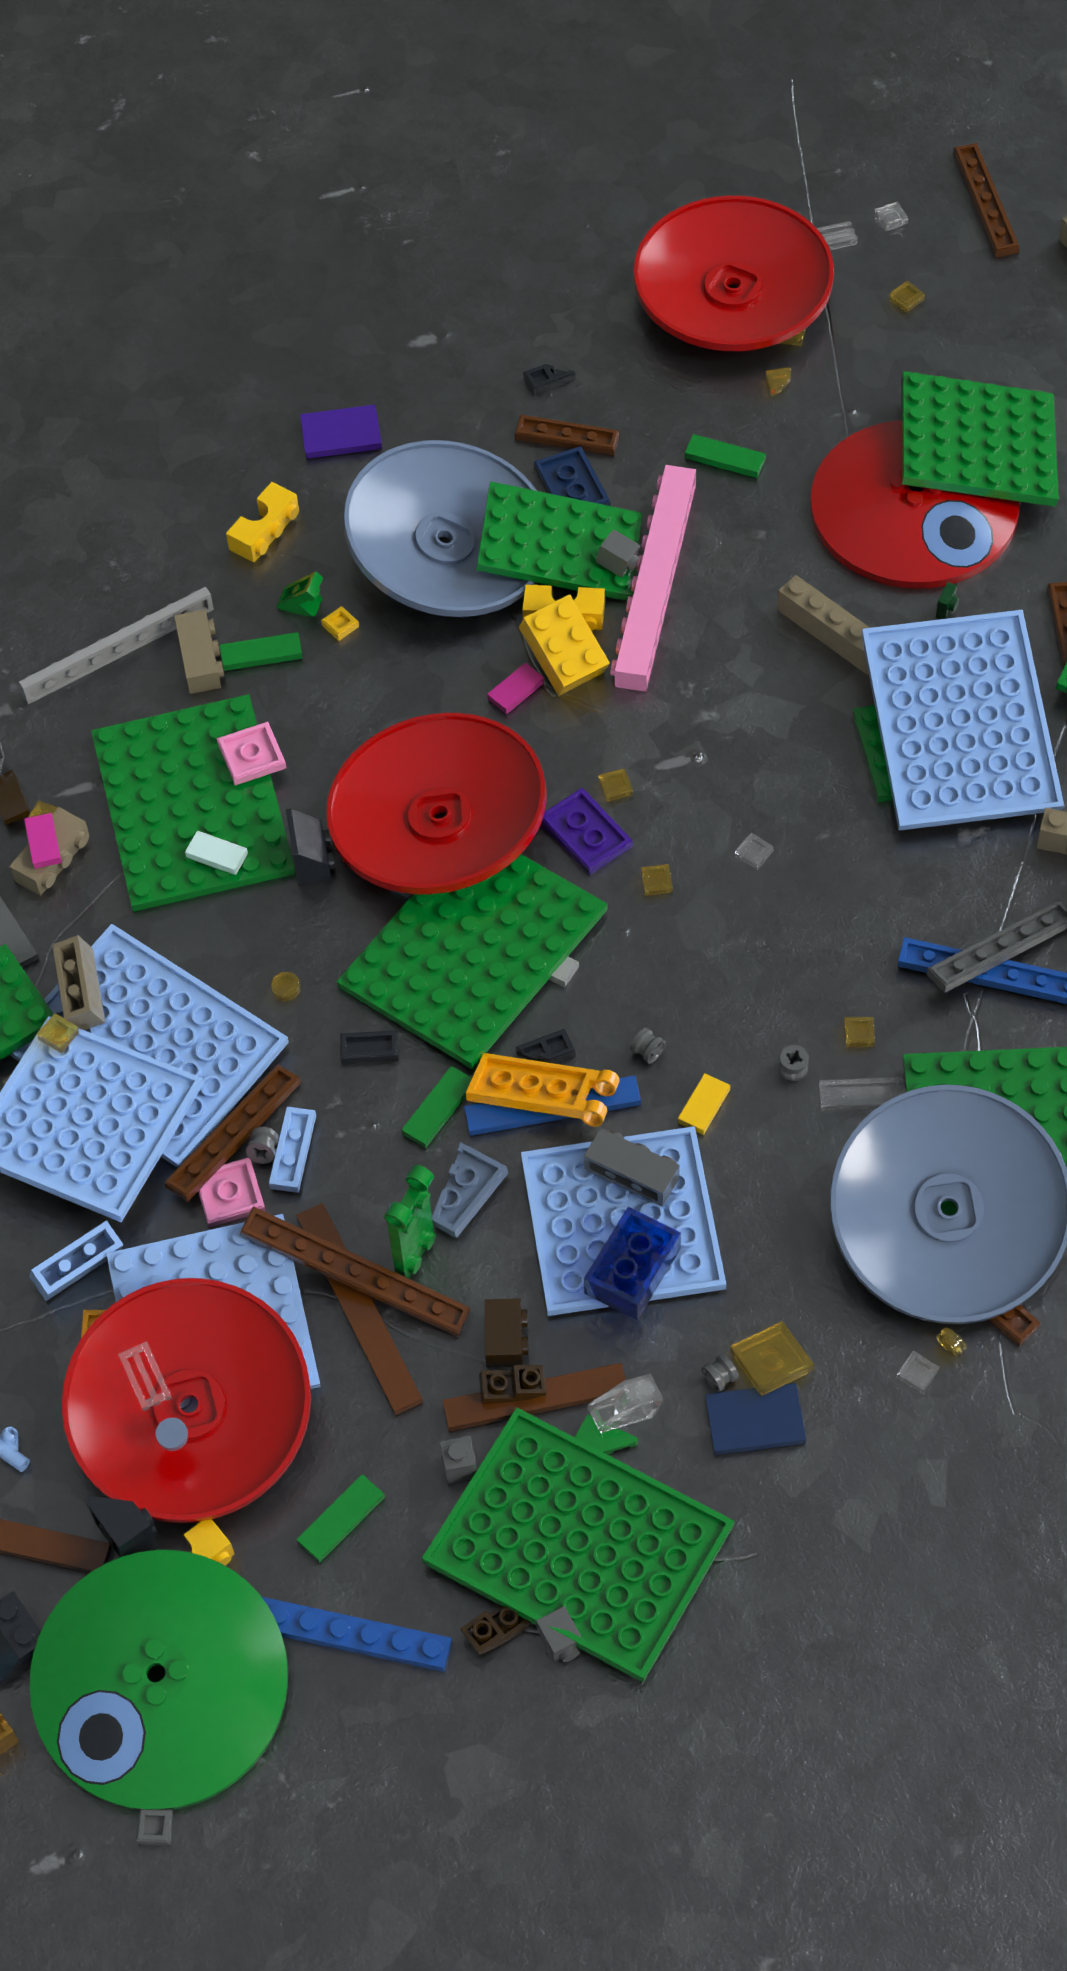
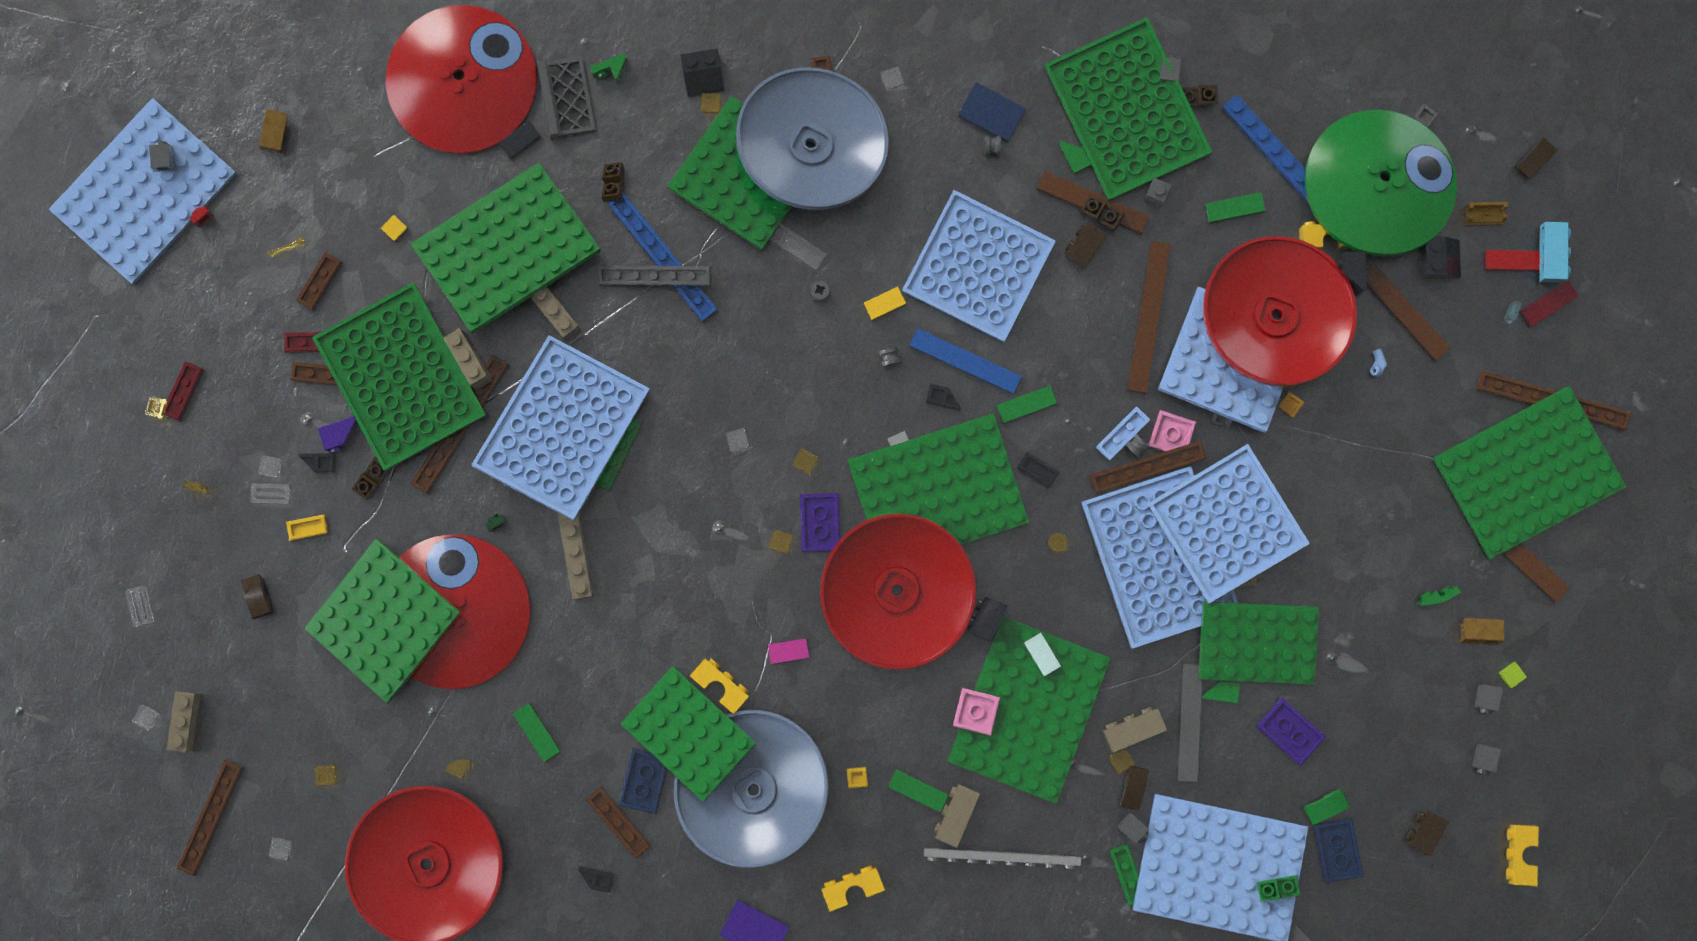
camera: 145 degrees left, 25 degrees up
dark pink tile [24,813,62,869] -> none
light blue brick [29,1221,123,1301] -> none
clear yellow plate [37,1013,79,1053] -> none
dark tan brick [52,935,105,1030] -> none
clear tile [118,1341,172,1411] -> none
sand blue tile [156,1418,188,1451] -> none
reddish brown tile [240,1206,471,1337] -> none
green slope [276,571,323,617] -> none
green hinge [383,1165,436,1279] -> none
sand blue wing [432,1142,509,1238] -> none
light orange hinge [466,1053,620,1127] -> none
yellow brick [519,594,610,696] -> none
dark grey brick [584,1128,680,1207] -> none
clear blue brick [584,1206,681,1321] -> none
clear slope [587,1373,664,1433] -> none
dark grey brick [595,529,640,577] -> none
bright pink brick [610,465,696,692] -> none
clear yellow tile [730,1321,814,1396] -> none
clear tile [817,221,858,250] -> none
clear yellow tile [844,1017,875,1047] -> none
clear yellow tile [937,1327,967,1356] -> none

